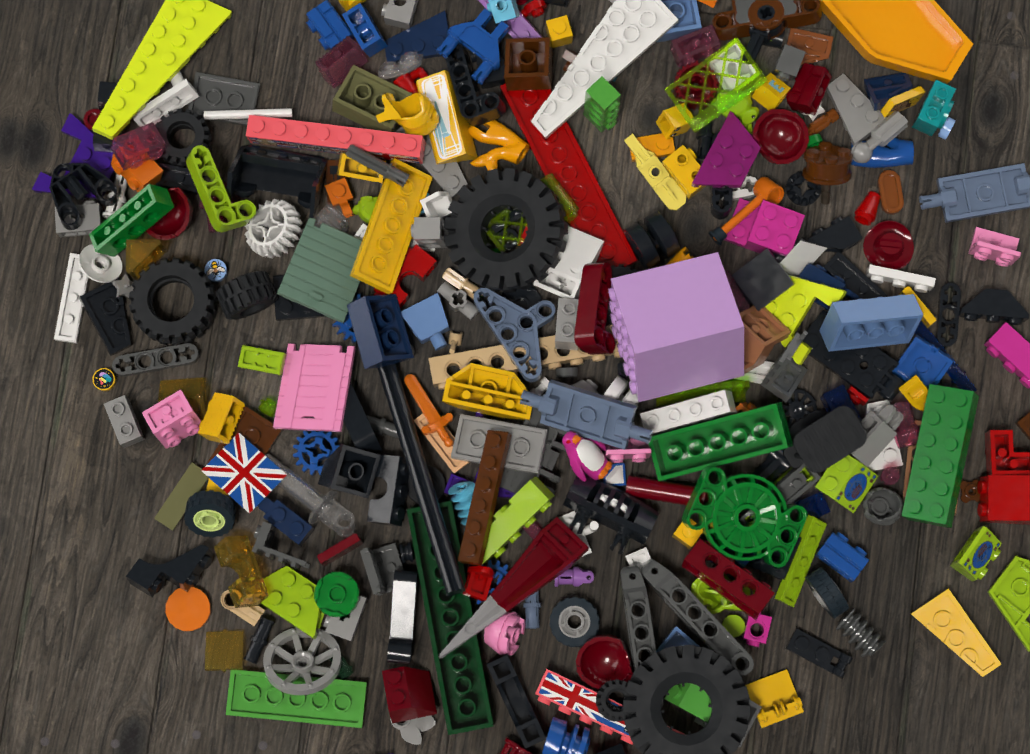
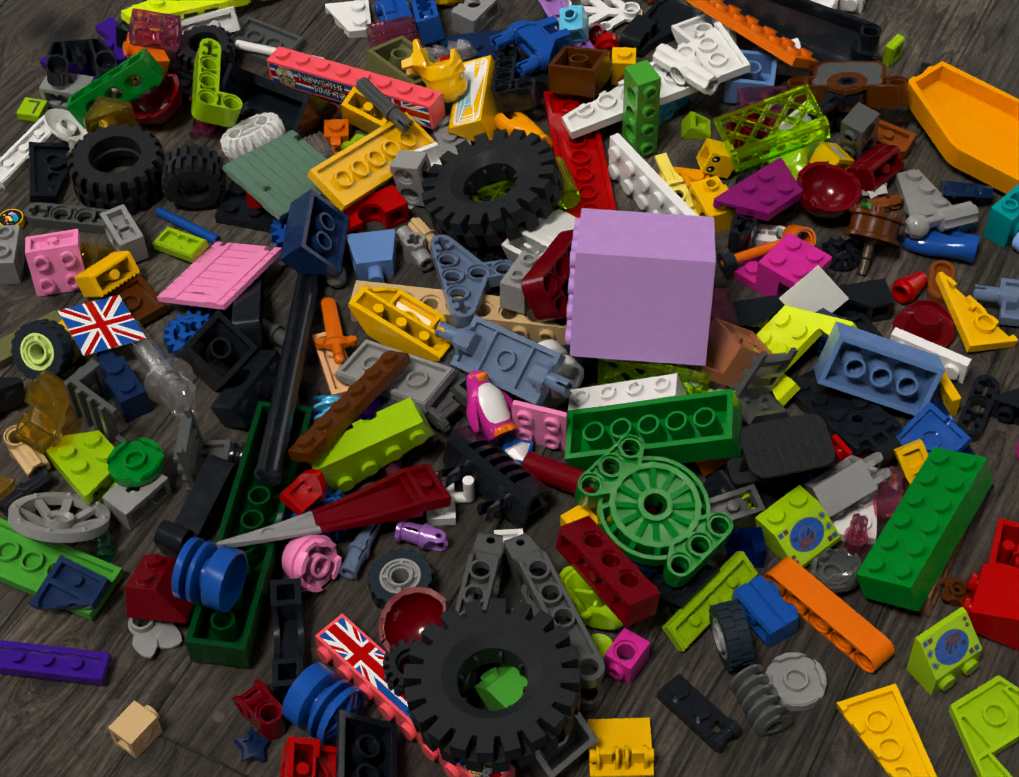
camera: 20 degrees right, 30 degrees down
clear neon green plate [258,398,277,417] -> none
dark red tile [317,533,363,567] -> none
tan hand [448,330,463,354] -> none
black tile [731,248,795,311] -> none
yellow tile [881,86,925,117] -> none
none -> lime tile [16,97,49,122]
none -> dark blue wing [29,555,112,610]
none -> light grey brick [100,204,149,262]
none -> blue piece [155,207,221,244]
none -> blue wheel [171,536,248,613]
none -> white wing [325,0,372,38]
none -> white plate [608,133,698,216]
none -> white piece [652,43,720,95]
none -> lime slope [681,111,711,139]
none -> orange beam [763,557,895,673]
none -> light grey tile [765,652,827,711]
none -> yellow wing [935,272,1018,353]

